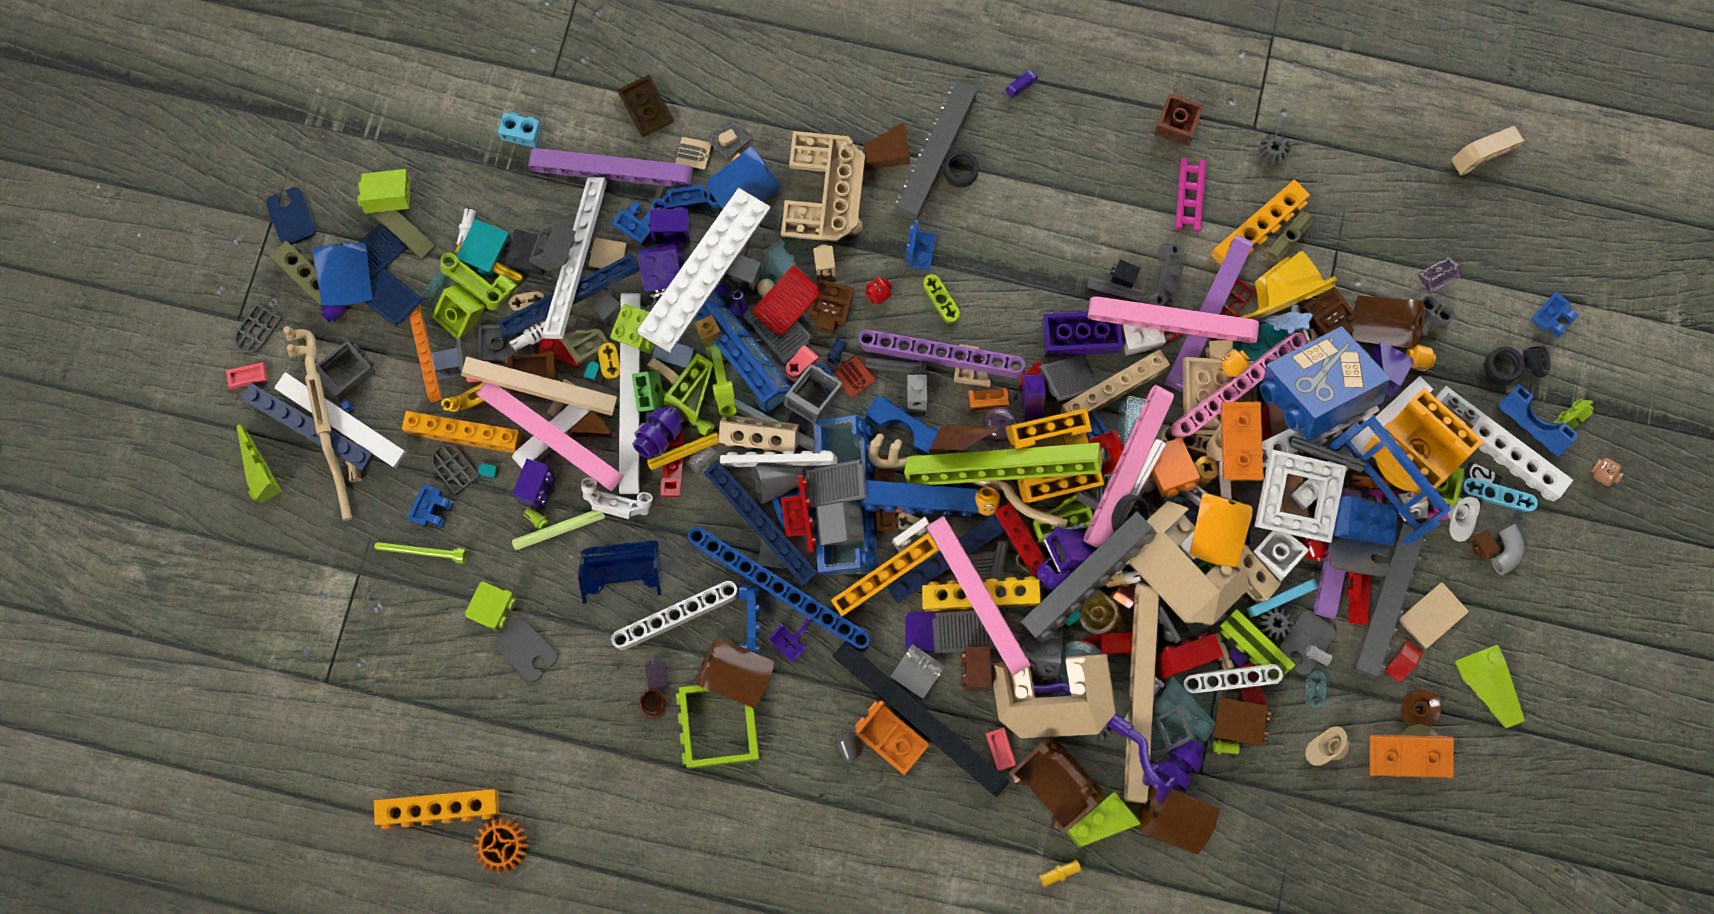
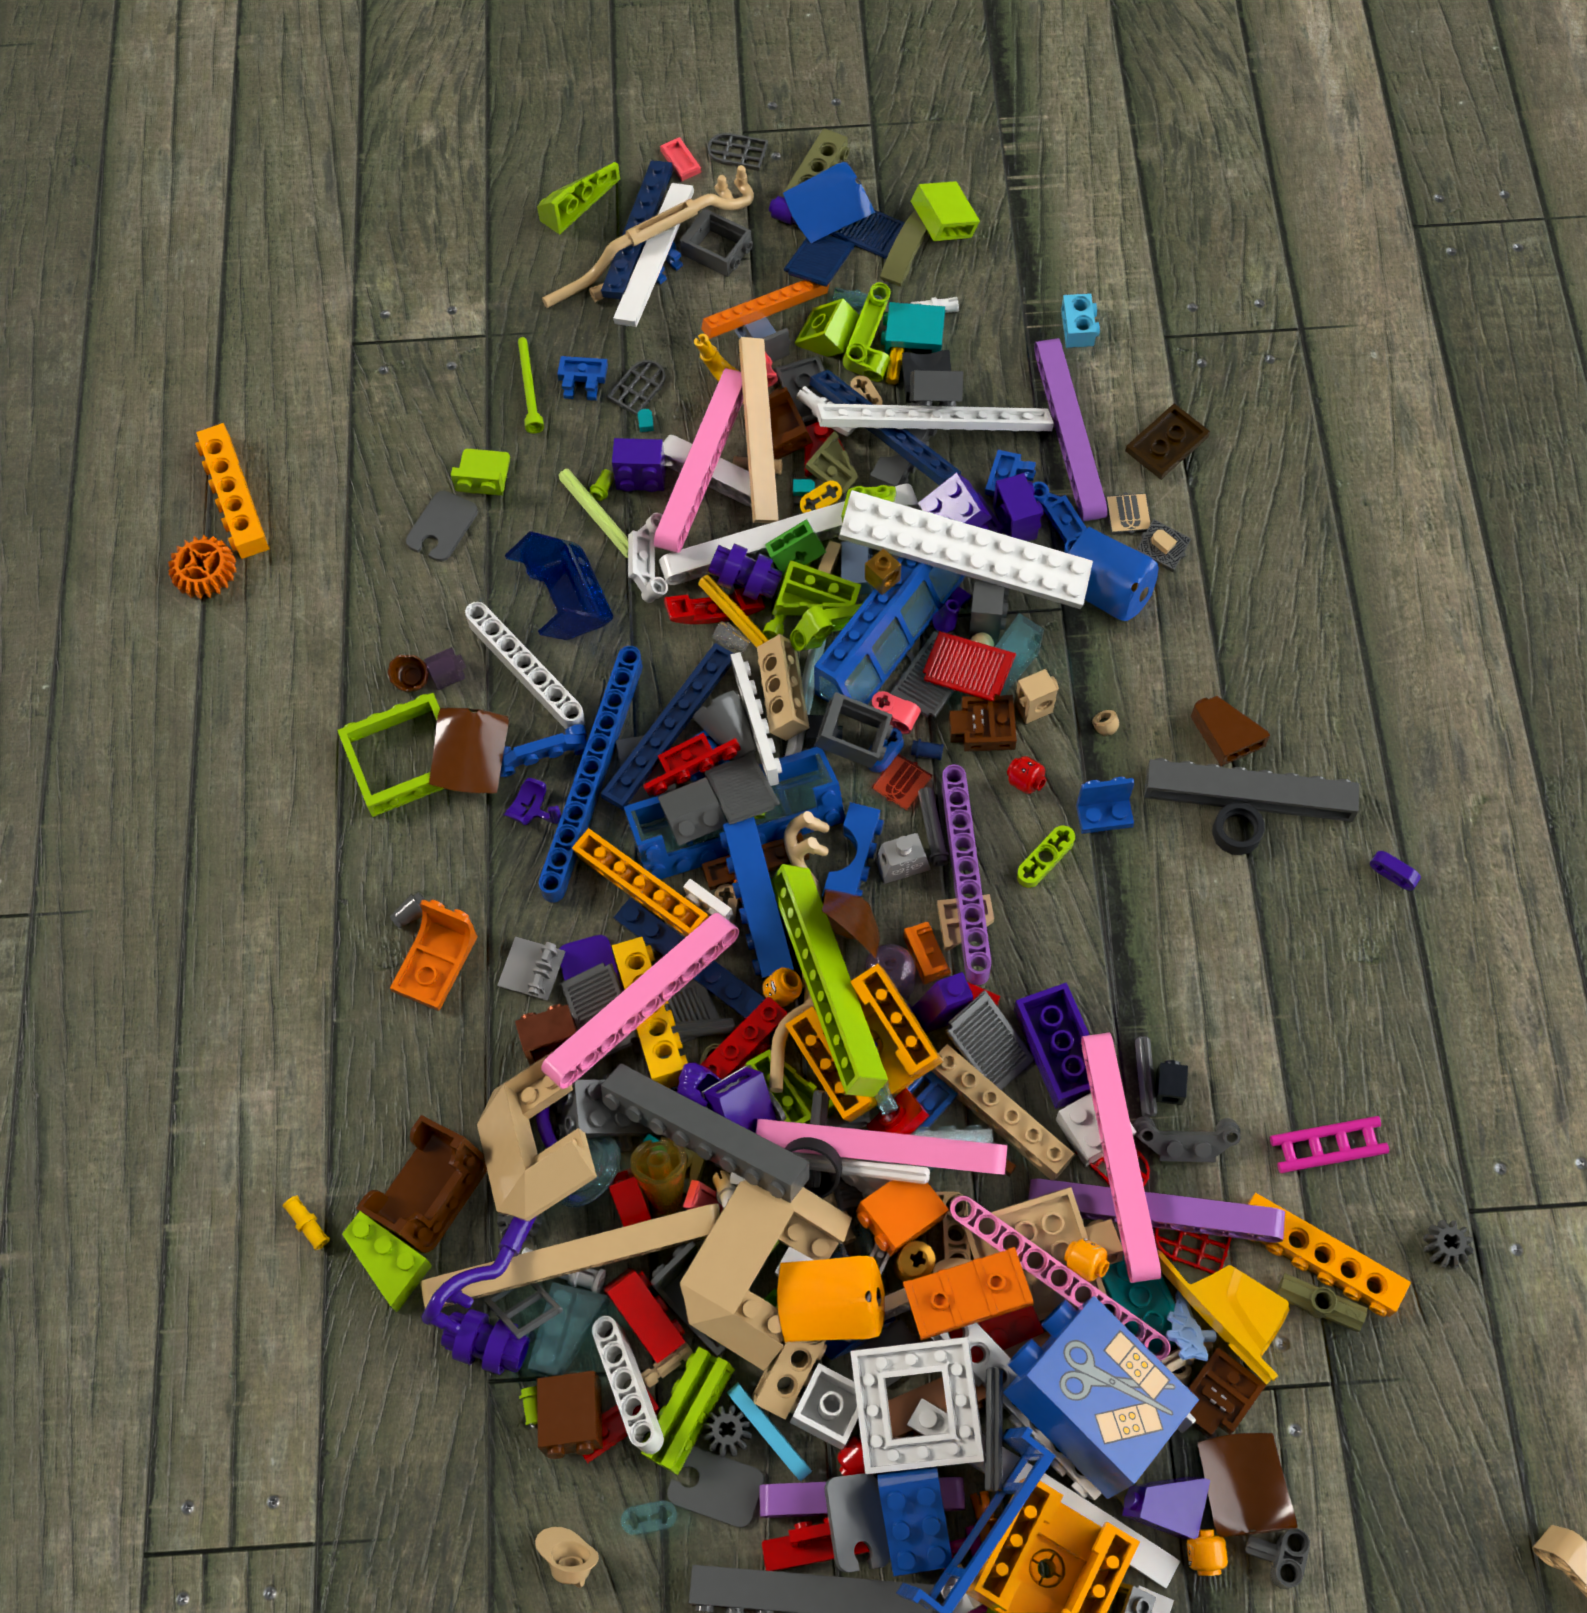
camera: 75 degrees right, 10 degrees down
dark blue piece [266,187,316,245] -> none
light orange brick [402,411,522,453] -> none
reddish brown slope [571,411,612,438] -> none
tan piece [588,238,627,269] -> none
tan slope [781,131,865,242] -> none
black beam [832,641,1010,797] -> none
coral tile [985,728,1017,771] -> none
reddish brown piece [1138,786,1220,855] -> none
copper brick [1154,93,1204,146] -> none
dark purple piece [1229,648,1248,667] -> none
light grey pin [1305,645,1332,666] -> none
clear purple slope [1418,257,1461,293] -> none

